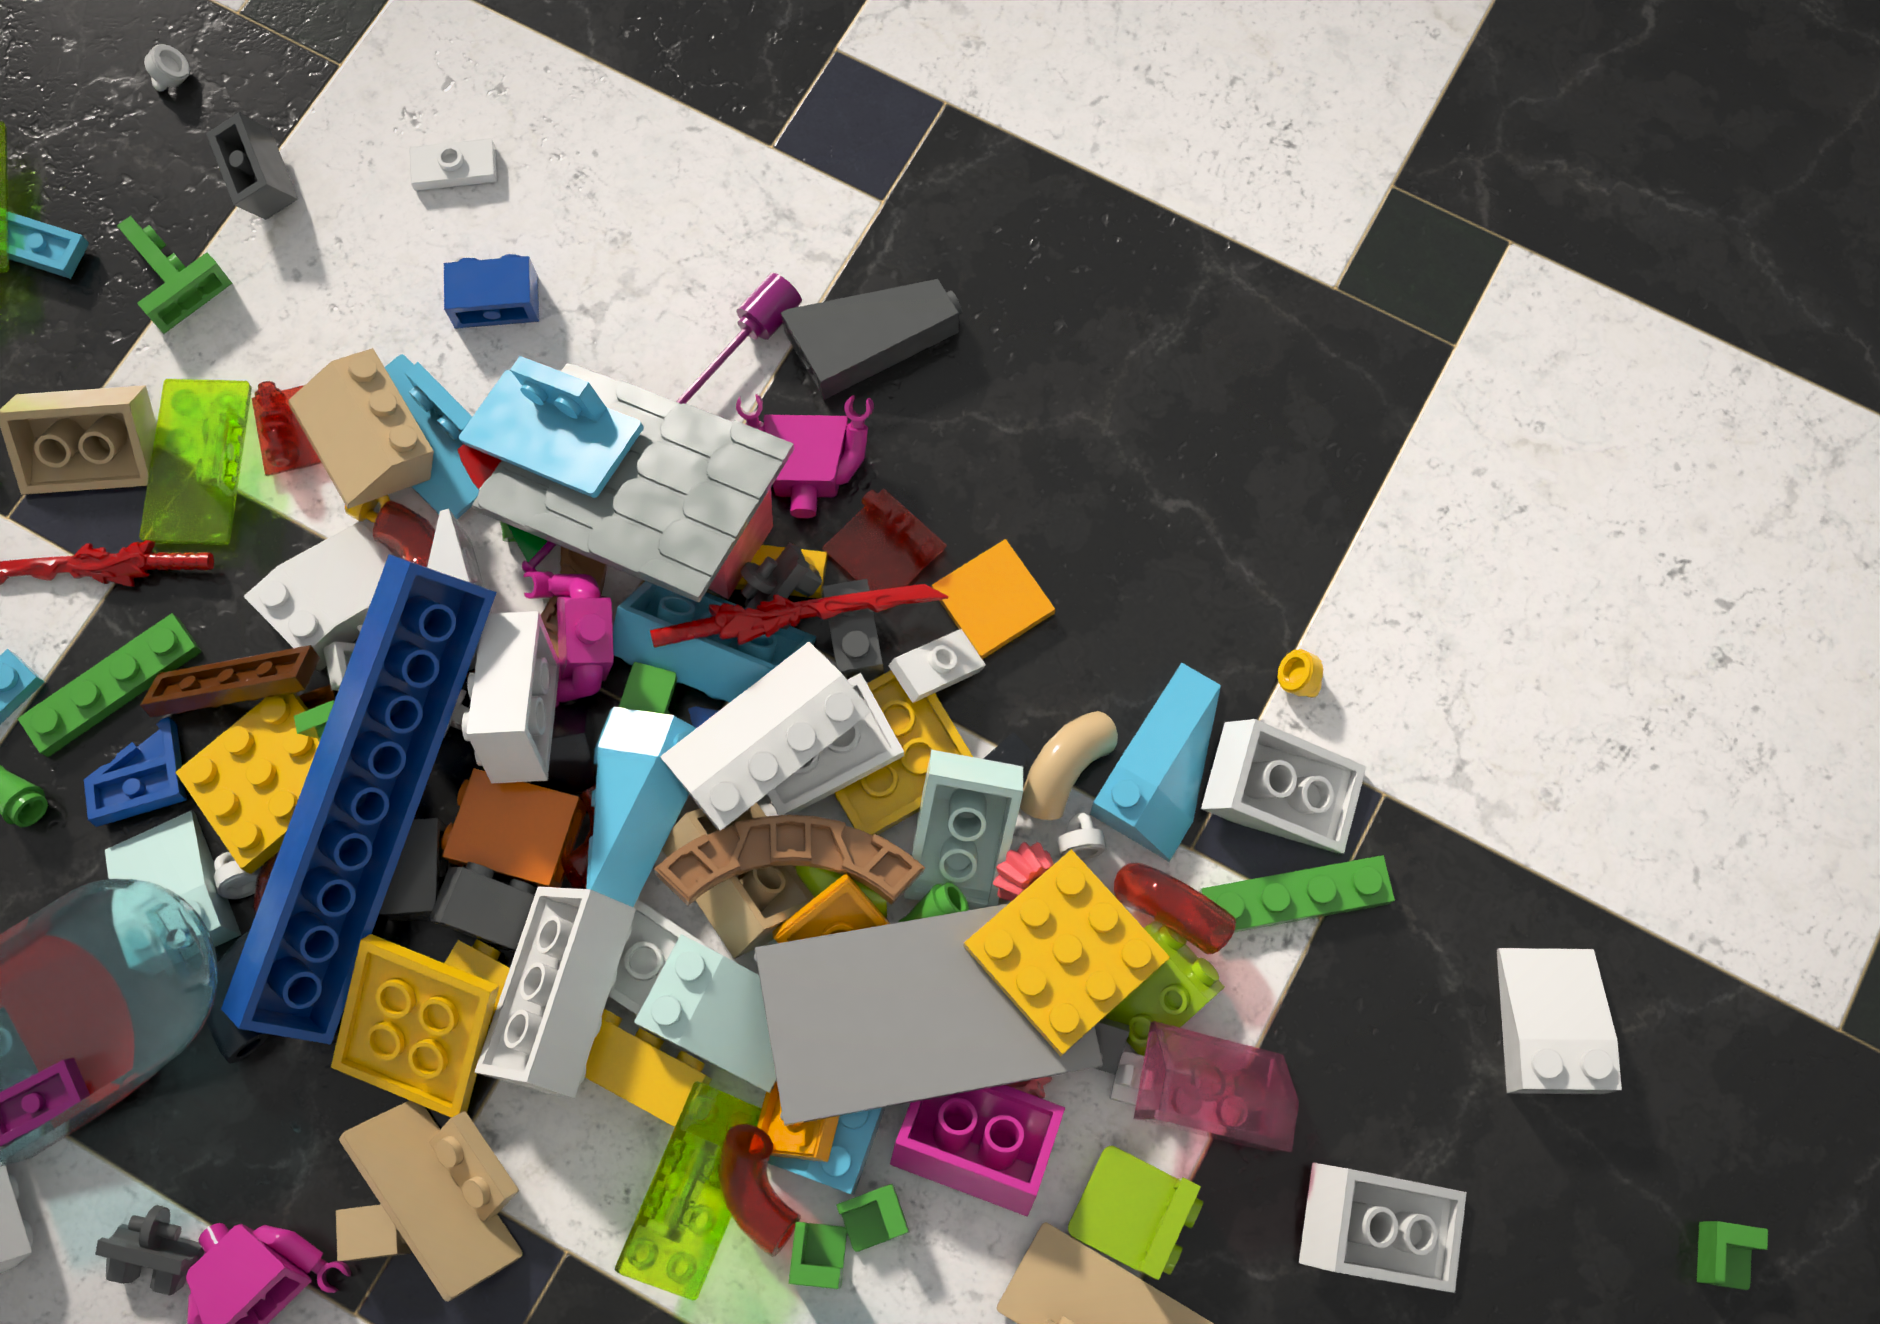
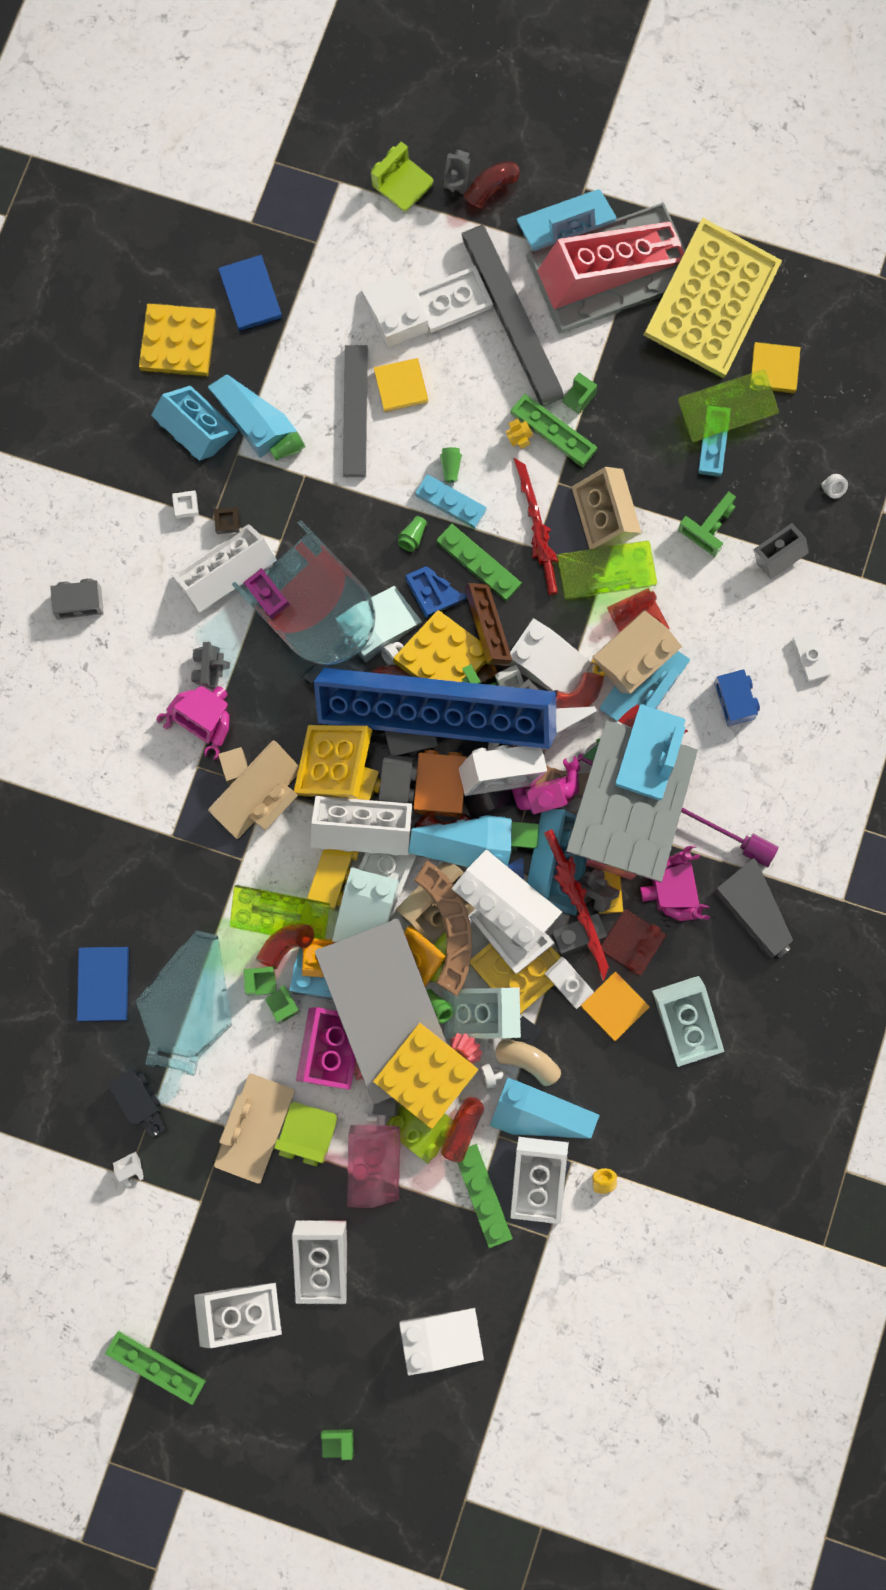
camera: 80 degrees right, 5 degrees up
none -> light aqua slope [652,976,724,1067]

